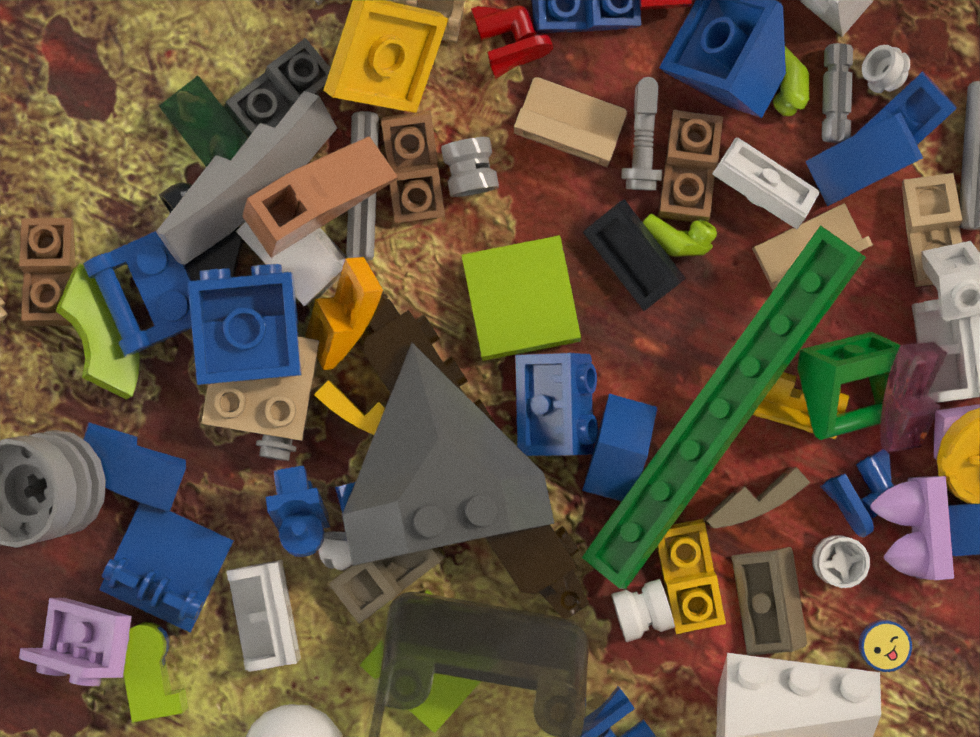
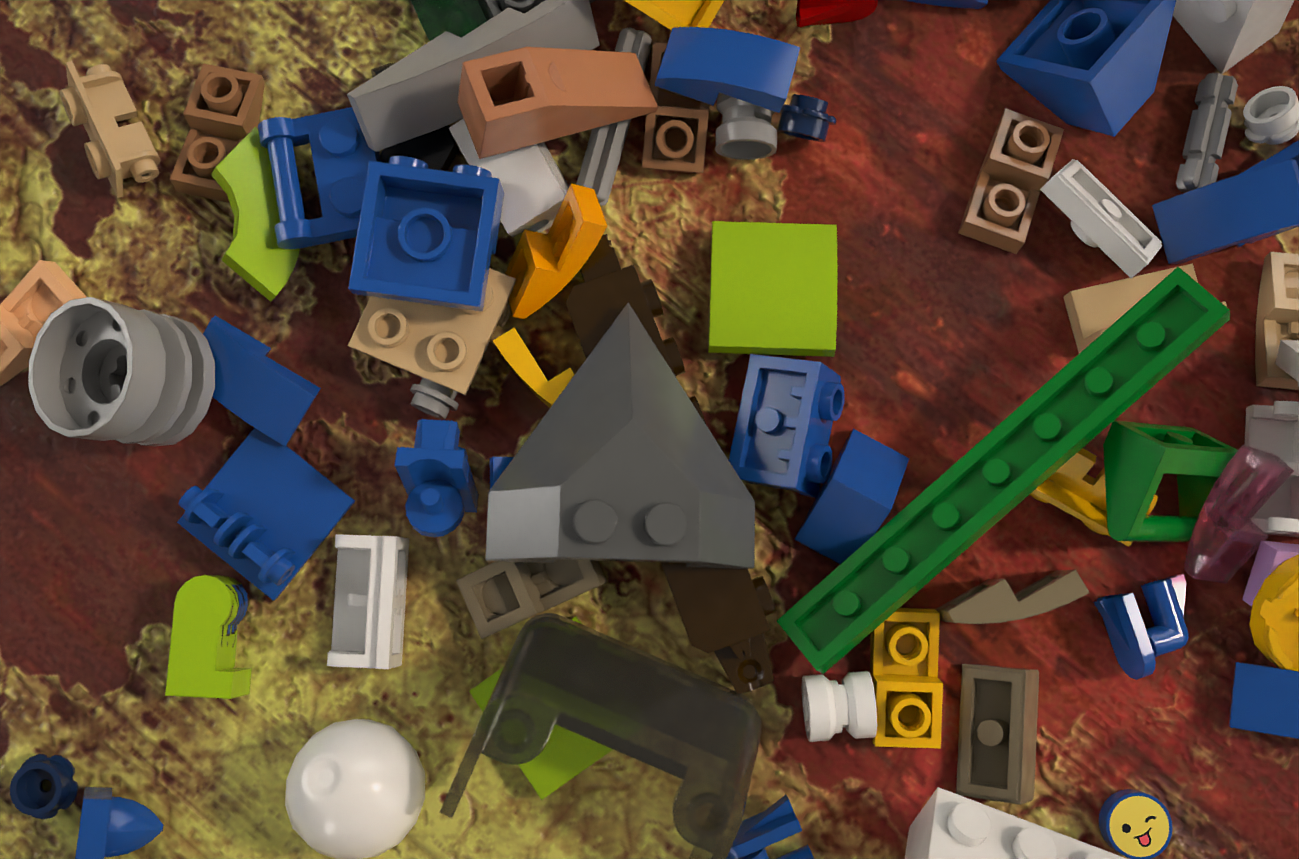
camera: 20 degrees right, 5 degrees down
lavender bracket [19,598,131,686] -> none
white hinge [319,532,352,571] -> none
tan panel [514,77,627,167] -> none
black tile [583,199,686,311] -> none
light grey hinge [621,77,662,190] -> none
lime arm [643,214,717,257] -> none
lime arm [773,46,809,117] -> none
white wheel [812,535,870,588] -> none
lavender tile [870,476,954,580] -> none
none -> blue slope [654,27,801,113]
none -> dark blue plate [777,94,837,142]

